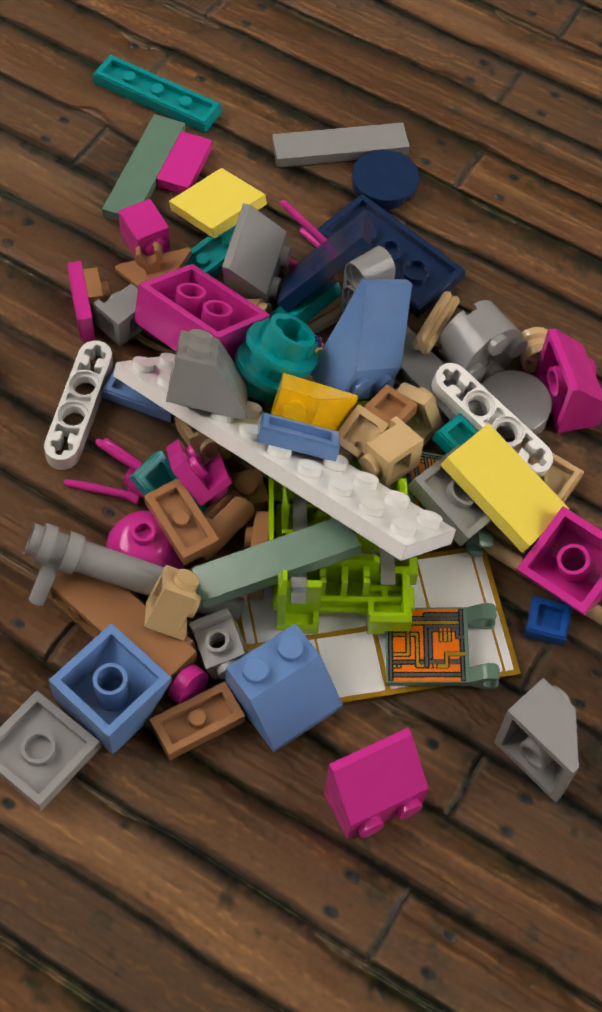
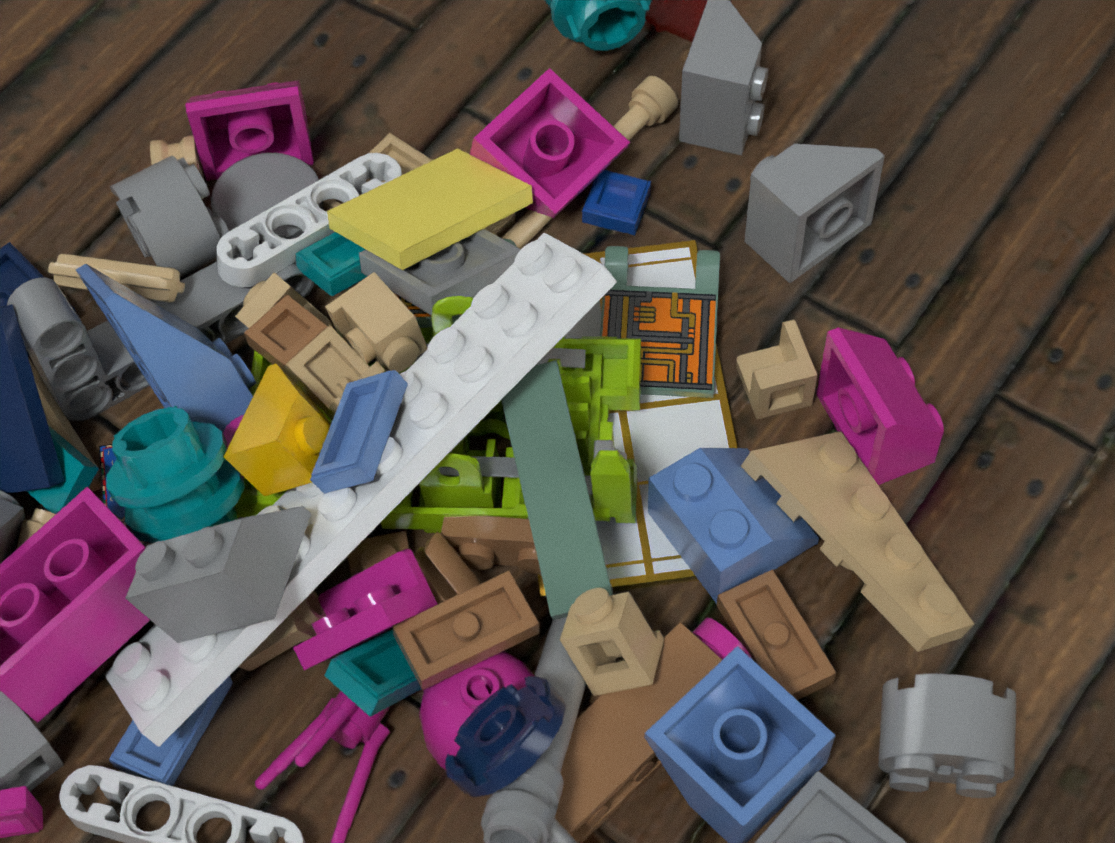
camera: 80 degrees left, 0 degrees up
light grey brick [189,607,248,680] -> none
none -> dark blue tile [445,676,566,797]
none -> tan panel [736,320,817,420]
none -> tan wing [741,431,974,652]
none -> light grey brick [878,674,1017,798]

